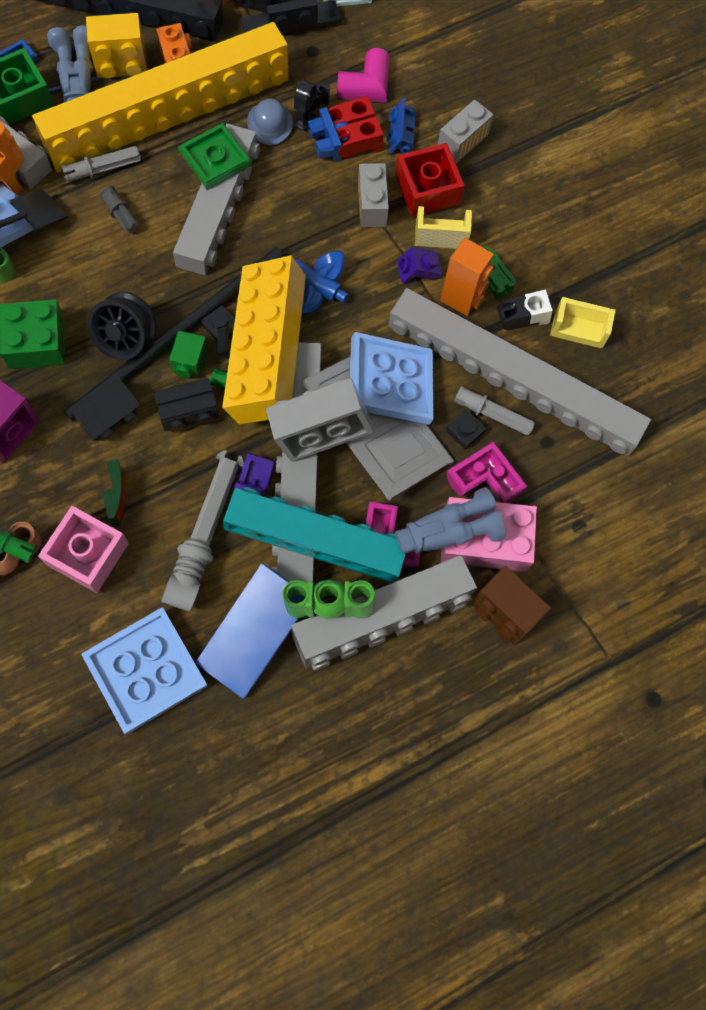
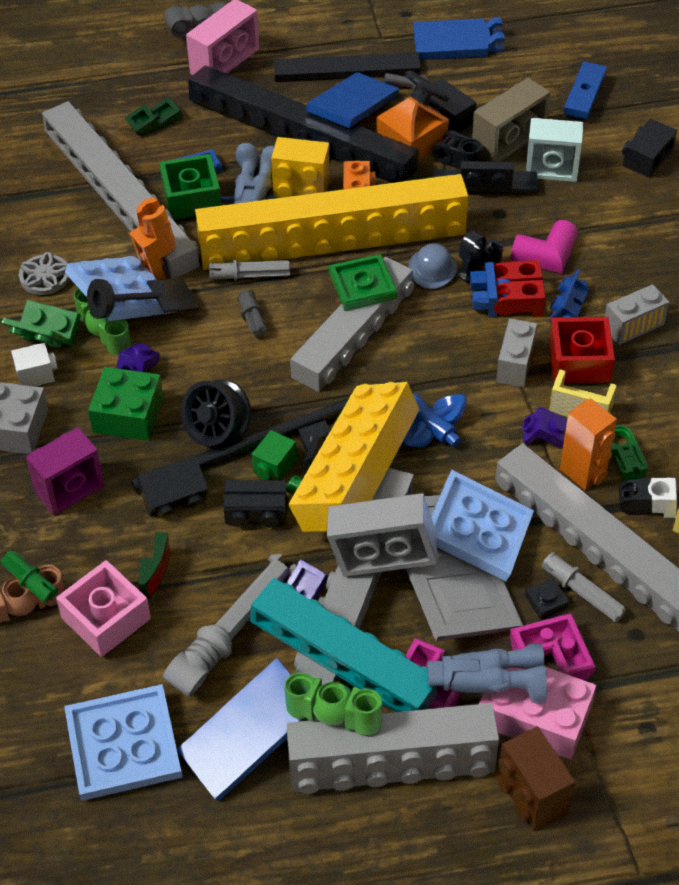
camera: 25 degrees right, 20 degrees down
none -> dark purple bracket [117,343,160,372]

